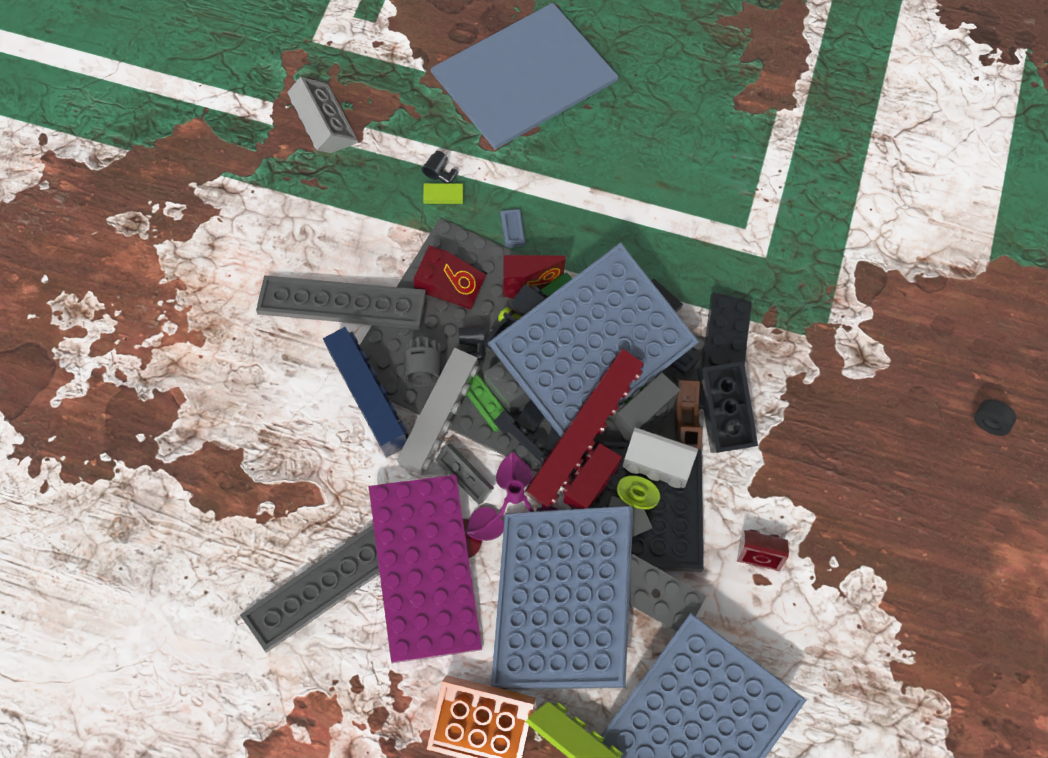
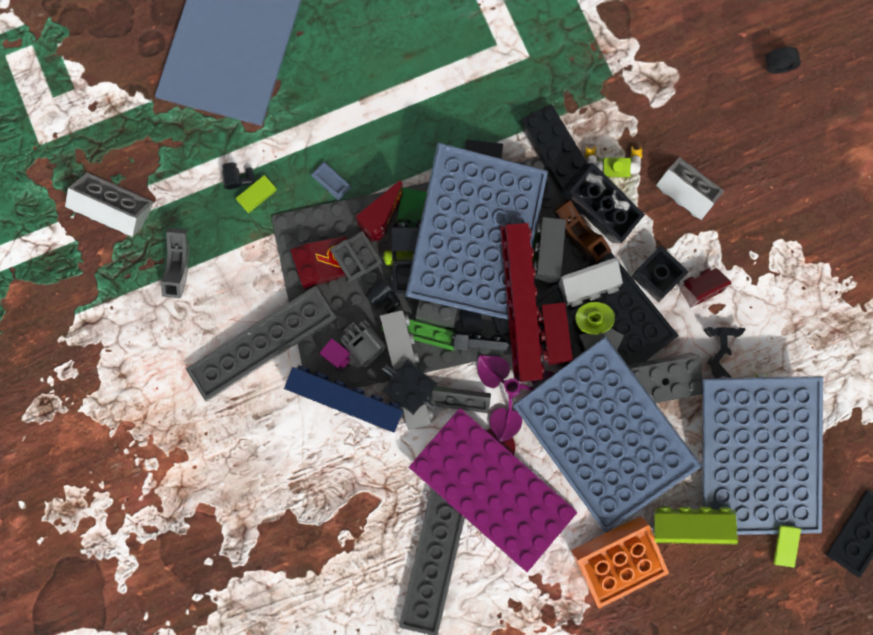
camera: 35 degrees left, 15 degrees up
none -> dark grey arch [161,228,190,299]
none -> magenta brick [319,338,351,370]
none -> dark grey slope [330,231,383,282]
none -> black plate [381,360,439,415]
none -> torso [584,146,642,178]
none -> black brick [631,246,689,303]
none -> light grey slope [656,157,724,220]
none -> black piece [703,327,746,378]

